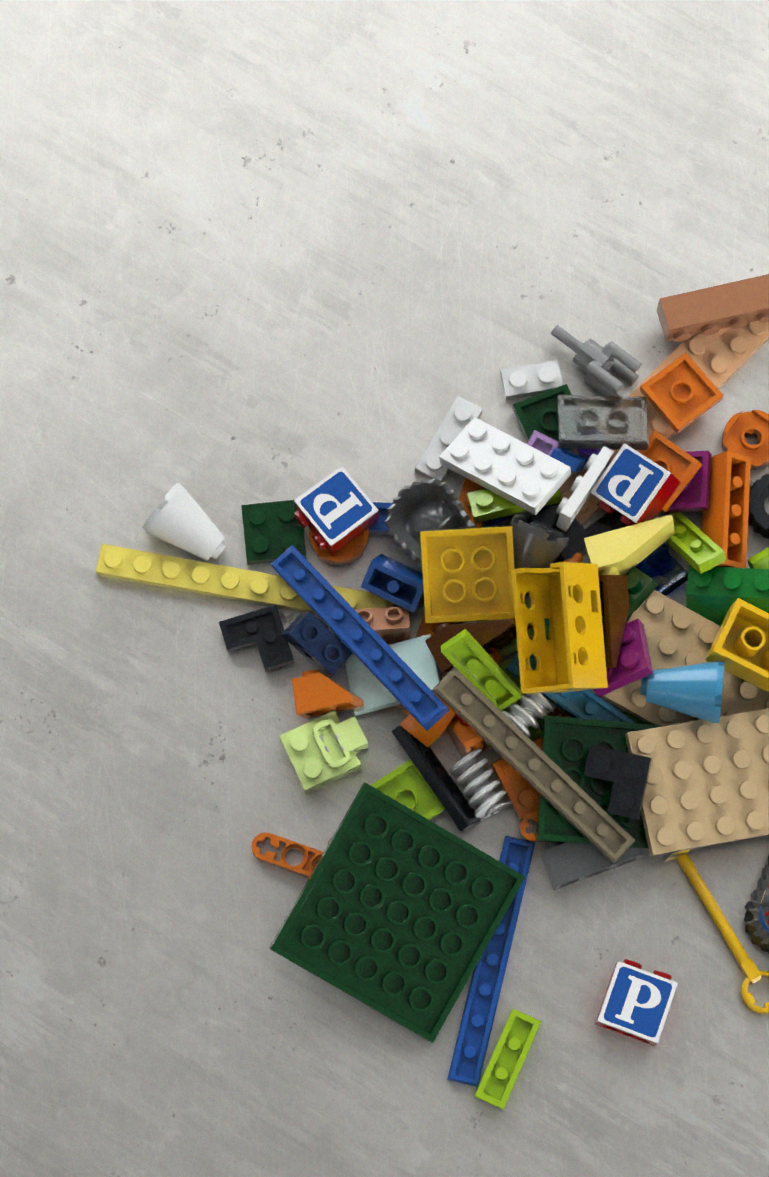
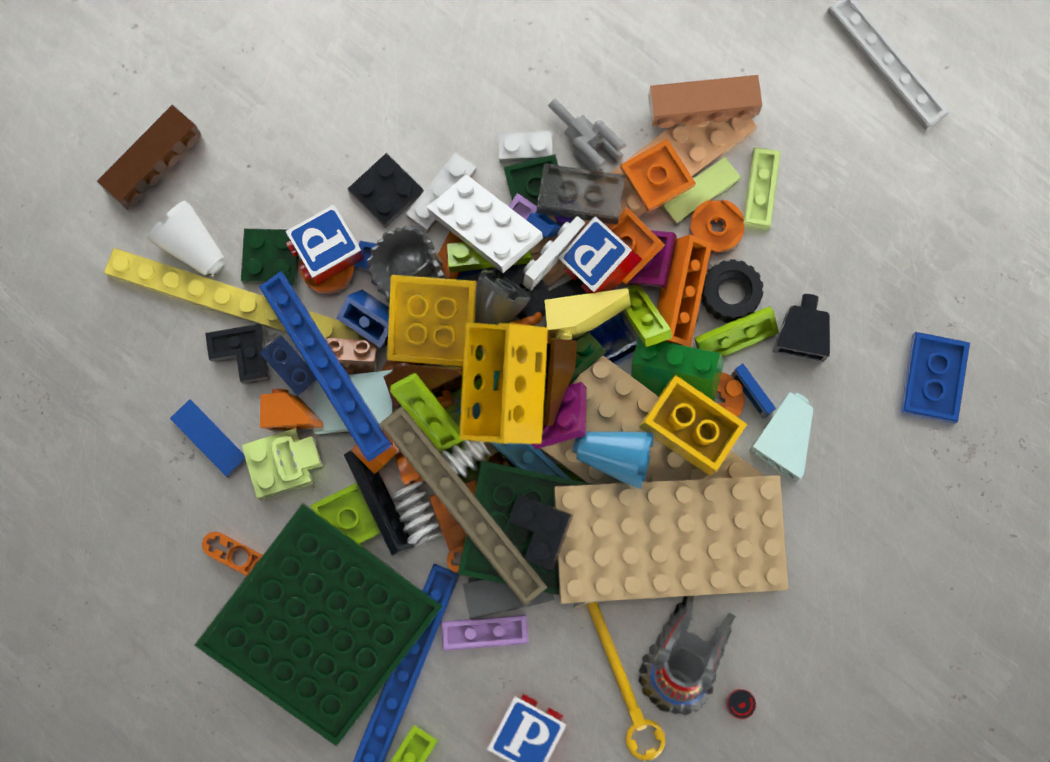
camera: 10 degrees right, 5 degrees up
none -> reddish brown brick [97,105,201,210]
none -> blue tile [170,399,246,478]
none -> black plate [347,153,424,228]
none -> lavender tile [441,615,529,651]
none -> yellowish green tile [661,157,741,225]

